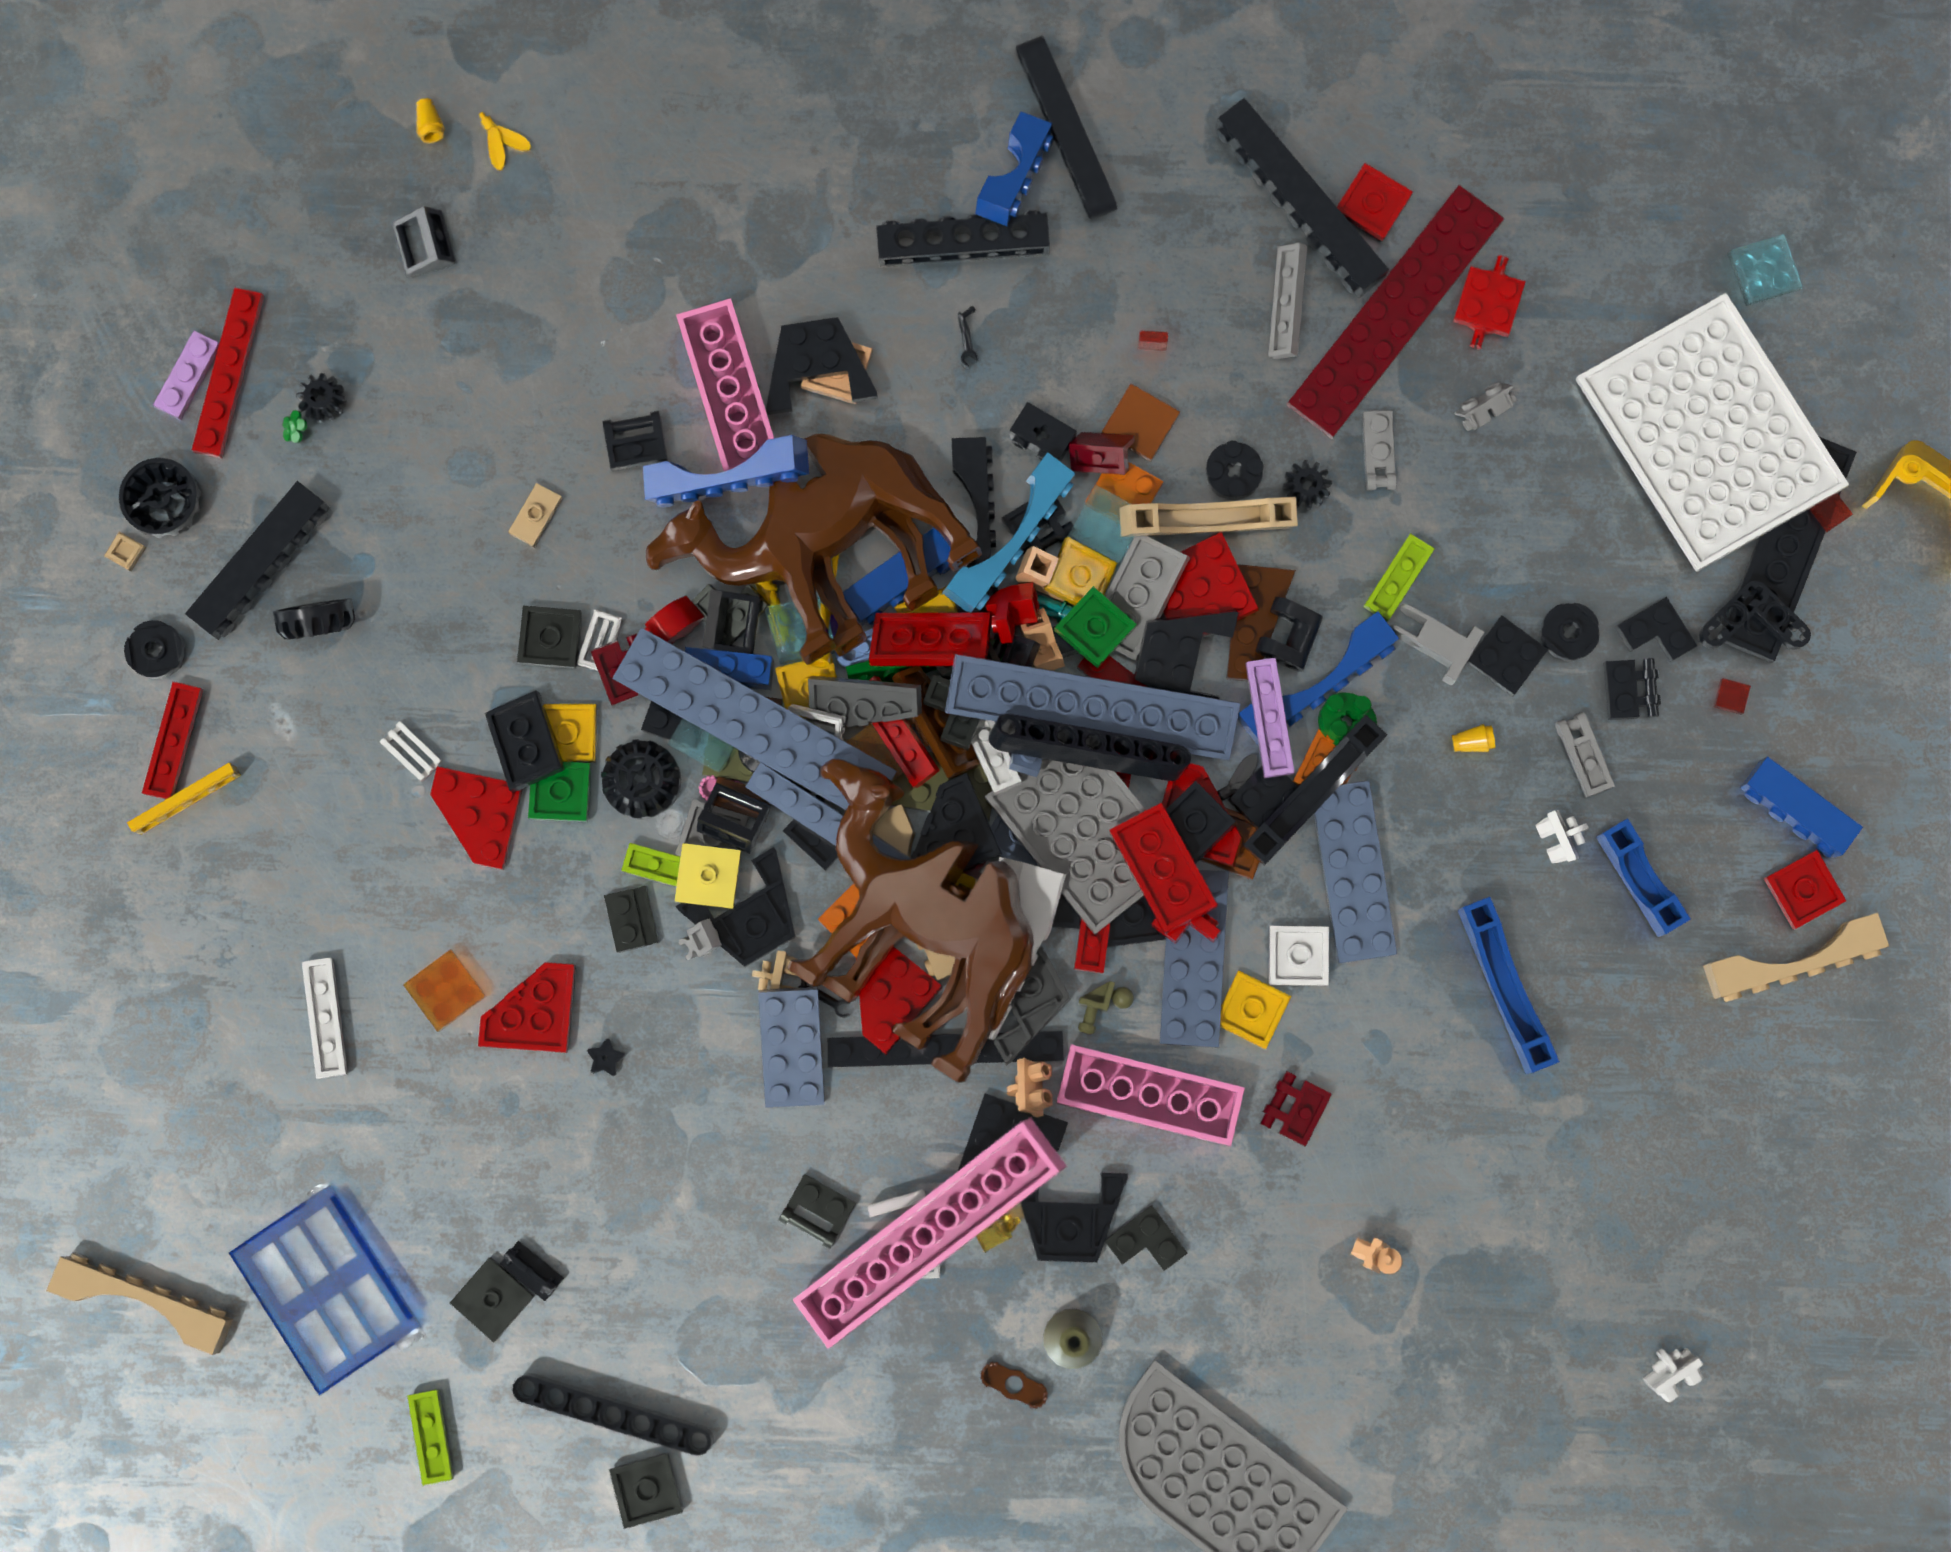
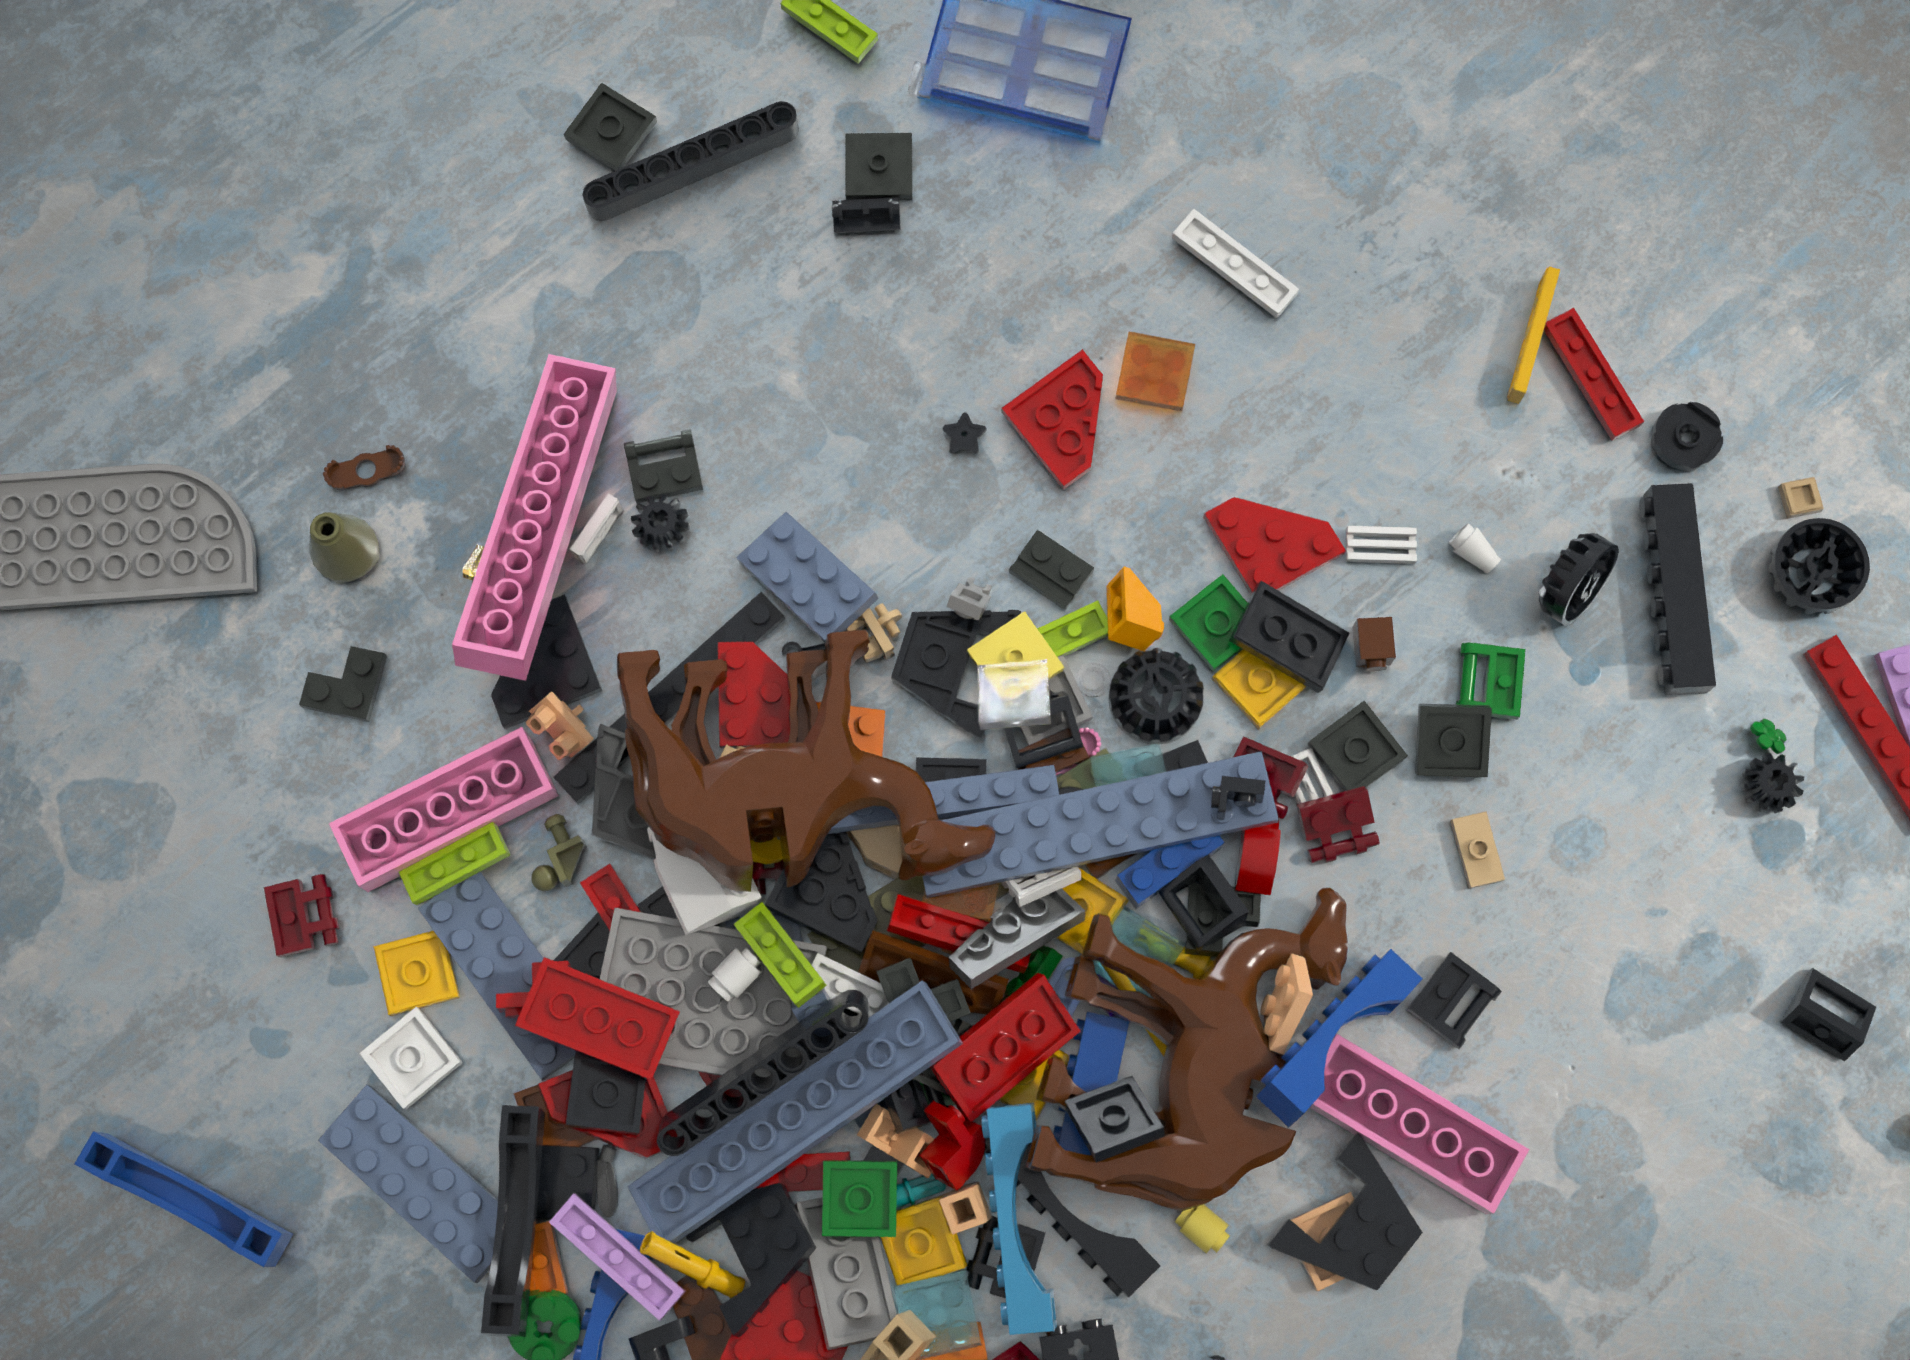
camera: 140 degrees right, 5 degrees down
yellow piece [479,112,531,171] -> none
black wing [1020,1173,1128,1263] -> none
light nougat hips [1351,1238,1403,1274] -> none
none -> lime plate [399,822,510,905]
none -> black gear [631,493,690,553]
none -> yellow pin [640,1231,745,1299]
none -> white brick [708,948,762,1002]
none -> lime plate [734,902,827,1008]
none -> clear tile [977,659,1051,730]
none -> plate [1065,1076,1164,1163]
none -> light orange slope [1106,566,1164,652]
none -> light yellow brick [1175,1204,1230,1254]
none -> black bracket [1211,776,1266,819]
none -> light nougat plate [1261,953,1313,1054]
none -> dark red plate [1296,786,1380,863]
none -> reddish brown brick [1352,617,1396,672]
none -> pearl dark grey plate [1415,704,1492,777]
none -> white cone [1449,523,1501,574]
none -> green plate [1456,642,1526,720]

